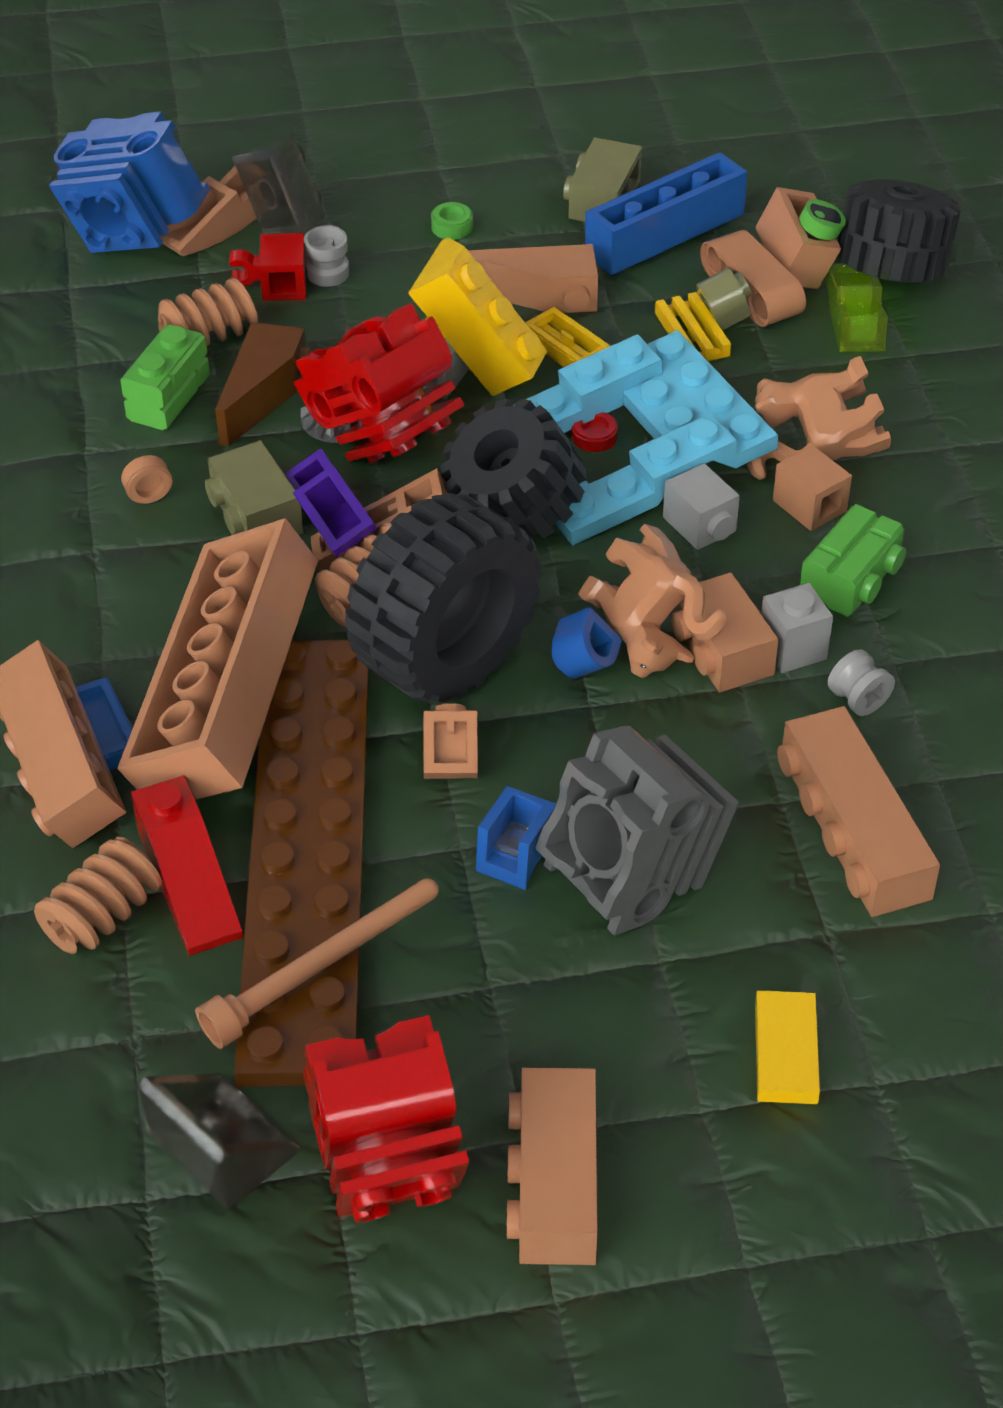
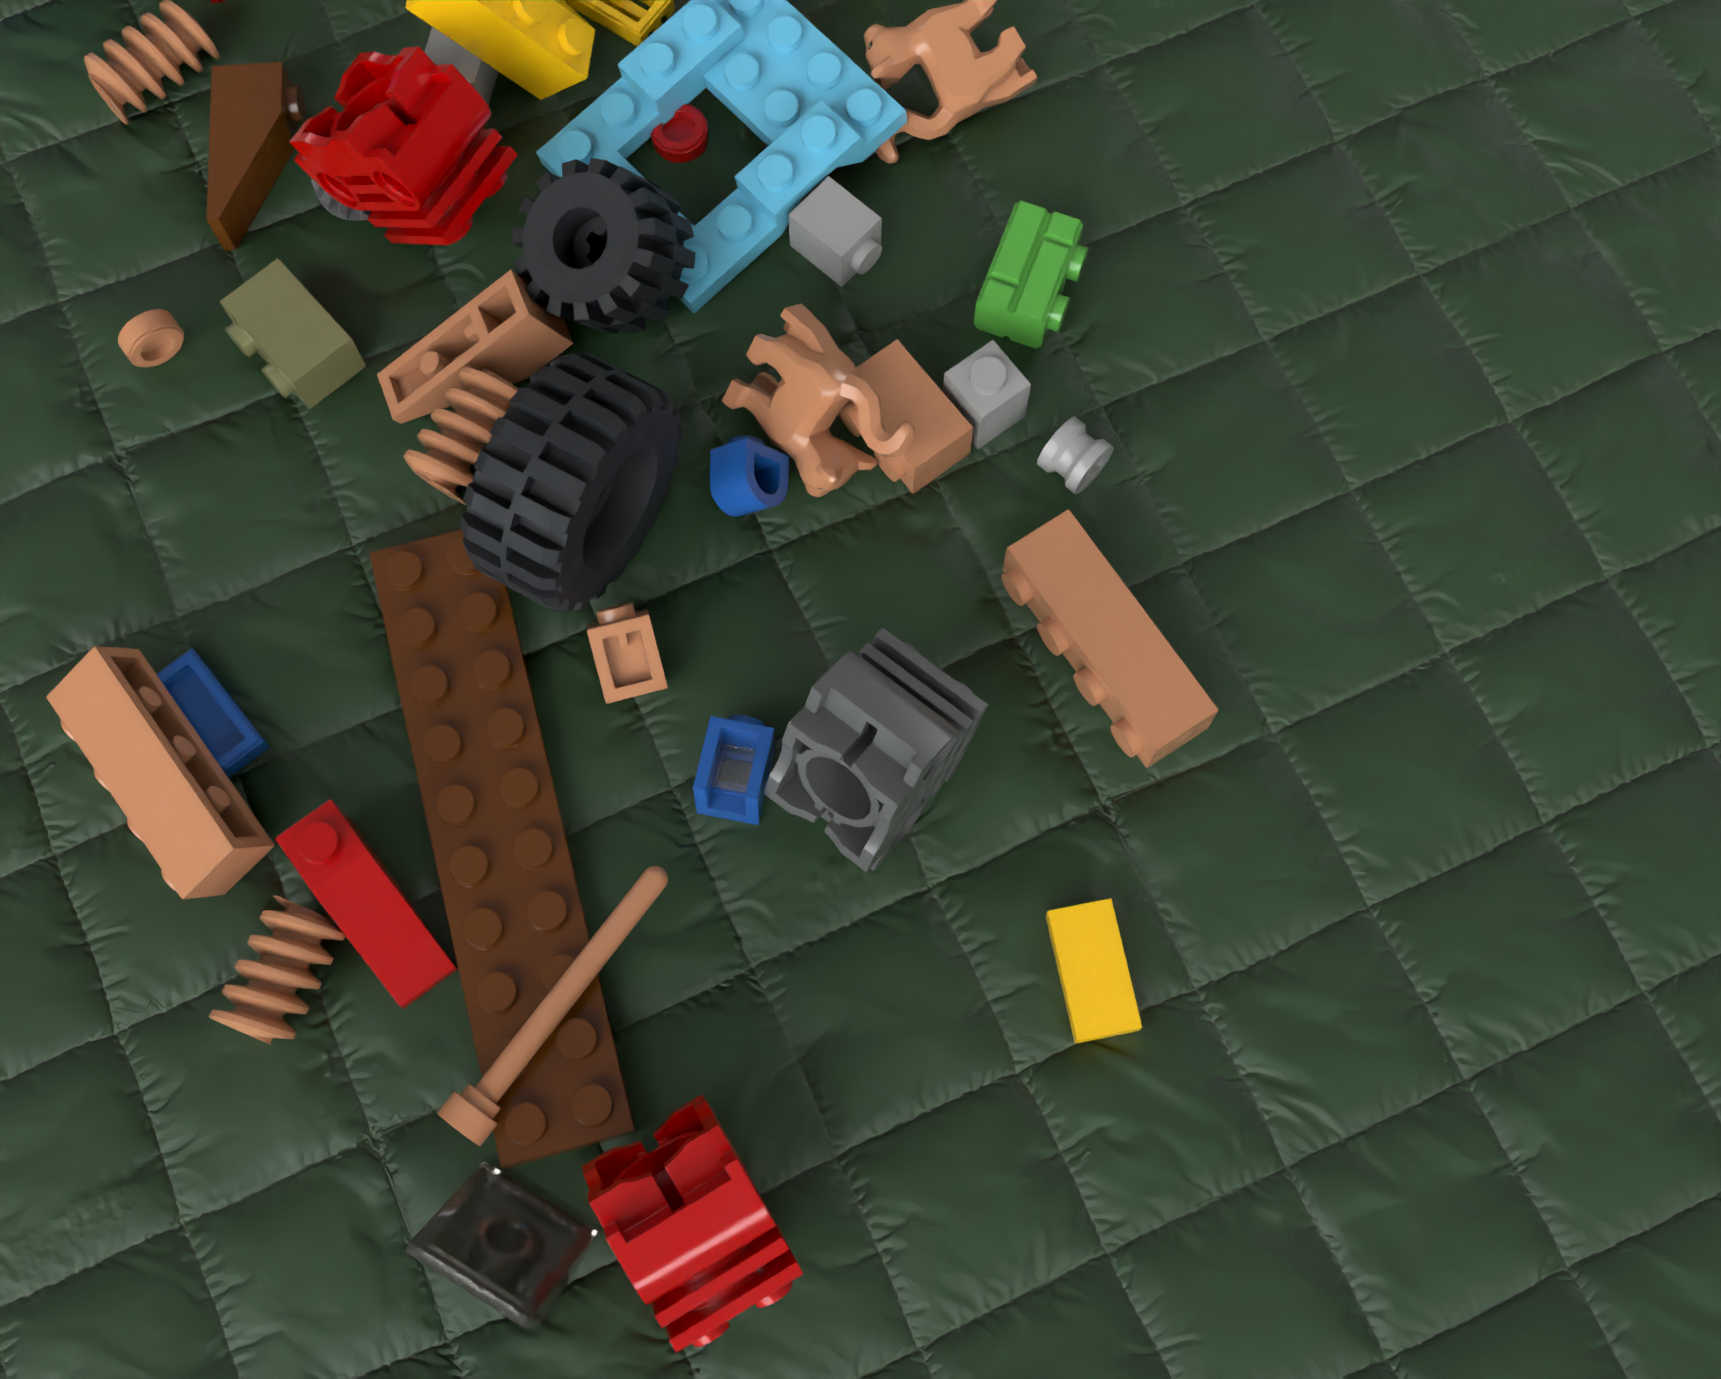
camera: 15 degrees left, 25 degrees up
nougat brick [117,518,318,800] -> none
bright green brick [120,324,210,430] -> none
dark purple slope [284,448,378,557] -> none
nougat brick [507,1068,597,1265] -> none
nougat brick [773,445,852,531] -> none

